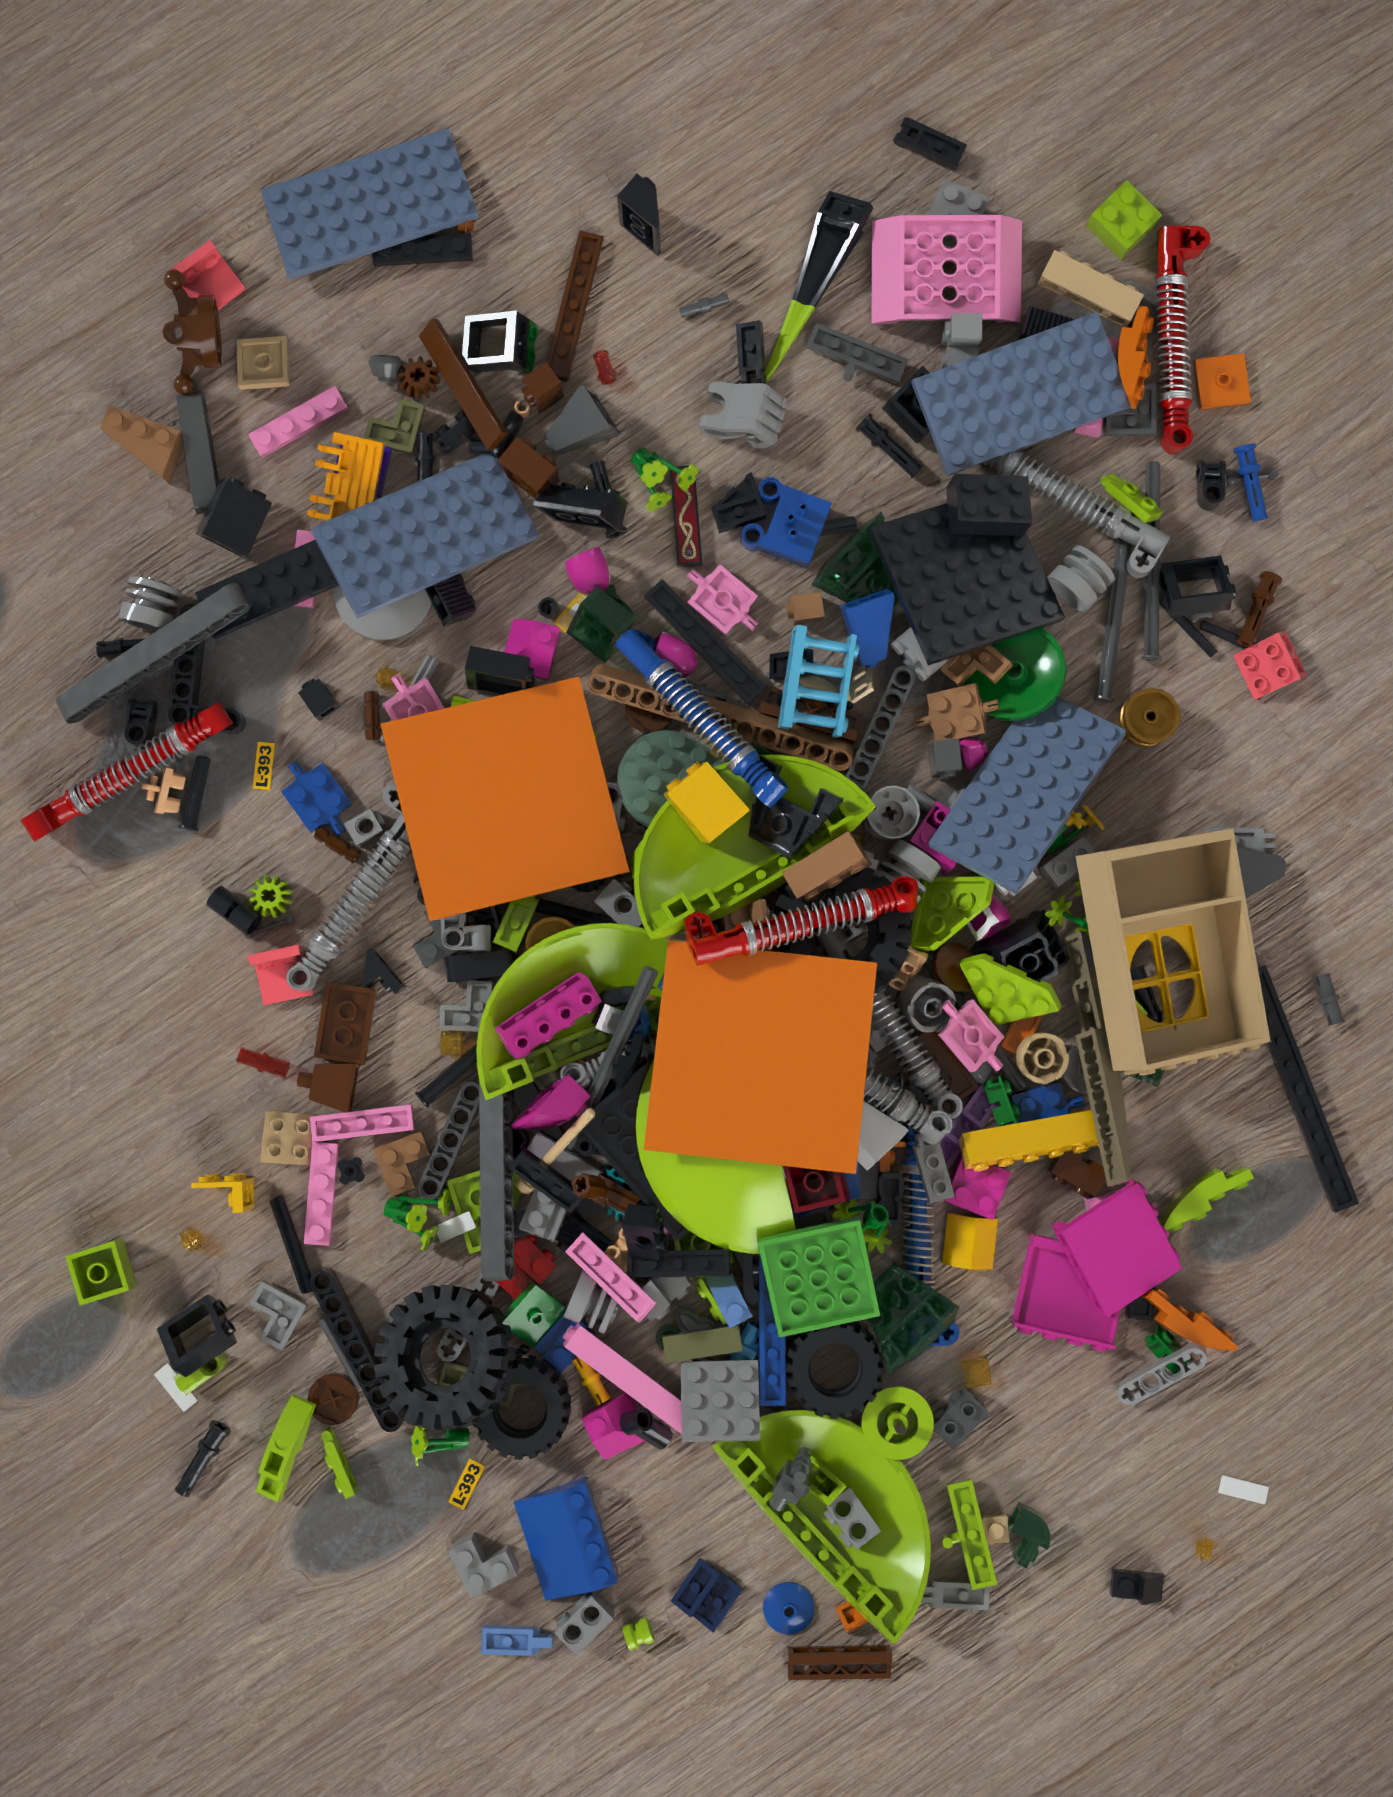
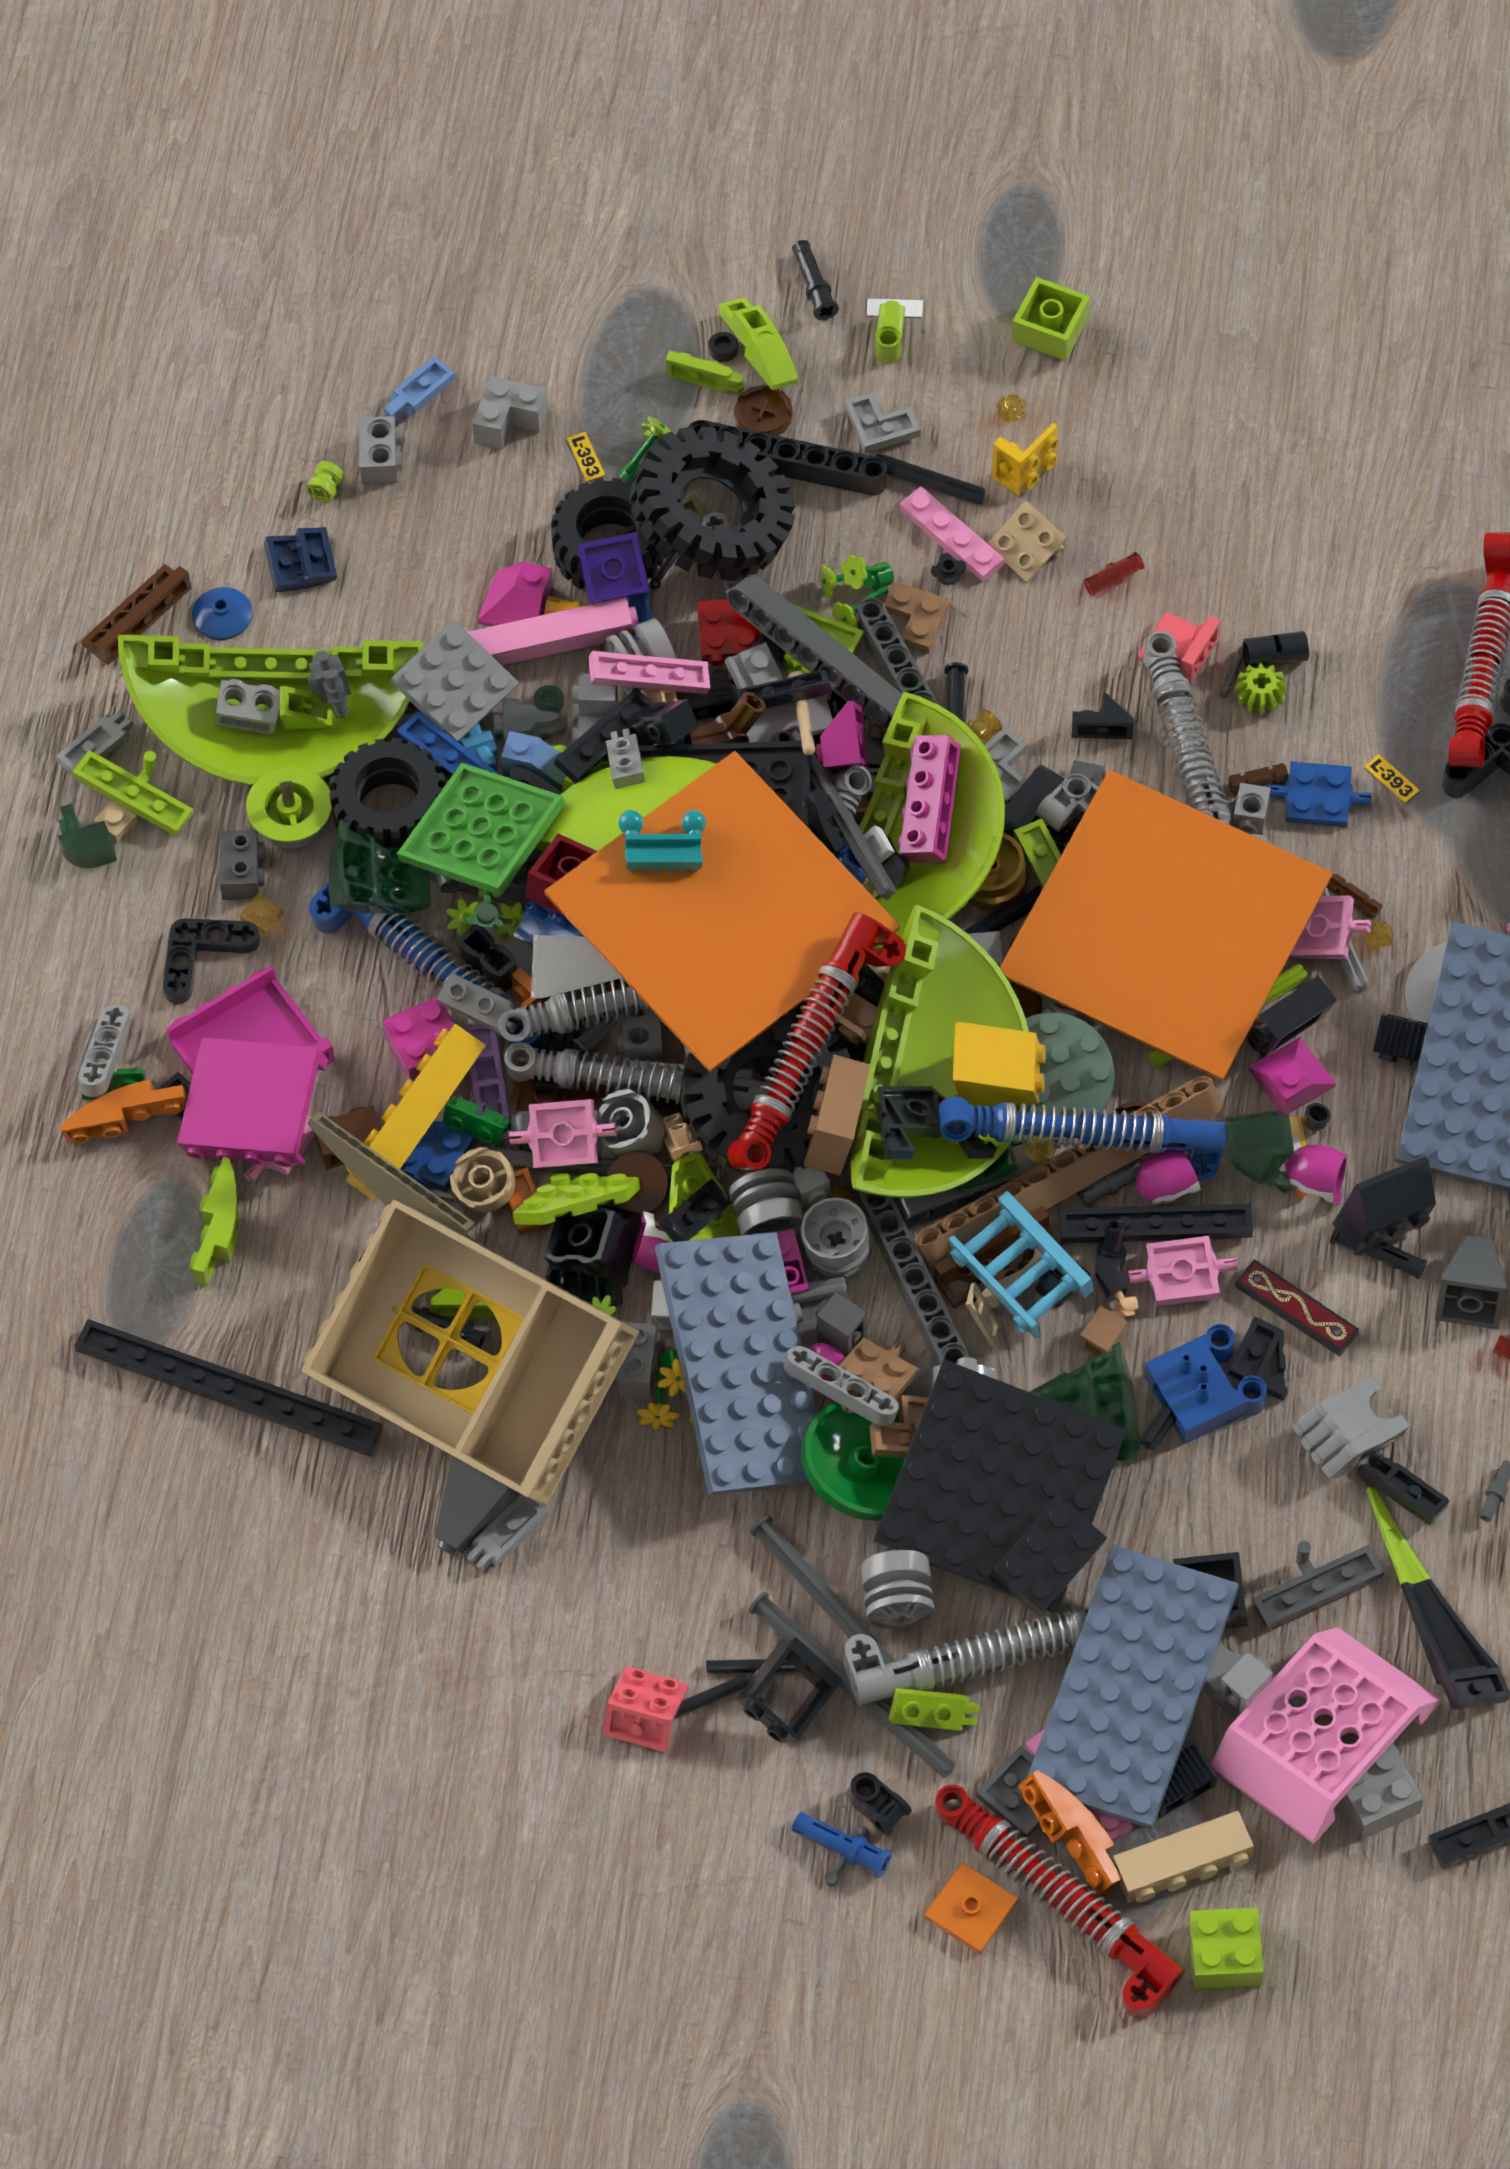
camera: 135 degrees right, 25 degrees down
light nougat hips [141,768,186,814] -> none
black window [157,1294,237,1377] -> none
black axle [178,756,211,832] -> none
reddish brown torso [297,1063,360,1112] -> none
black brick [298,679,340,721] -> none
bright pink plate [310,1104,415,1142] -> none
reddish brown plate [314,982,377,1065] -> none
white sticker [434,1211,476,1243] -> none
reddish brown brick [498,437,560,499] -> none
green plate [502,1281,567,1347] -> none
blue slope [514,1477,619,1601] -> none
black piece [620,1408,673,1450] -> none
lime plant [631,448,699,512] -> none
olive tile [662,1324,743,1363] -> none
blue slope [840,589,894,668] -> none
black pin [855,413,923,478] -> none
yellow slope [942,1212,998,1270] -> none
pearl gold wheel [1117,688,1181,748] -> none
reddish brown pin [1237,571,1282,647] -> none
dark grey pin [1314,973,1345,1026] -> none
none -> black beam [163,918,261,1004]
none -> dark purple plate [577,532,649,605]
none -> light grey hinge [606,728,645,789]
none -> teal gear [618,810,706,872]
none -> black tile [658,1179,732,1242]
none -> black tile [708,332,738,362]
none -> light grey beam [784,1346,899,1426]
none -> black arm [1095,1219,1138,1316]

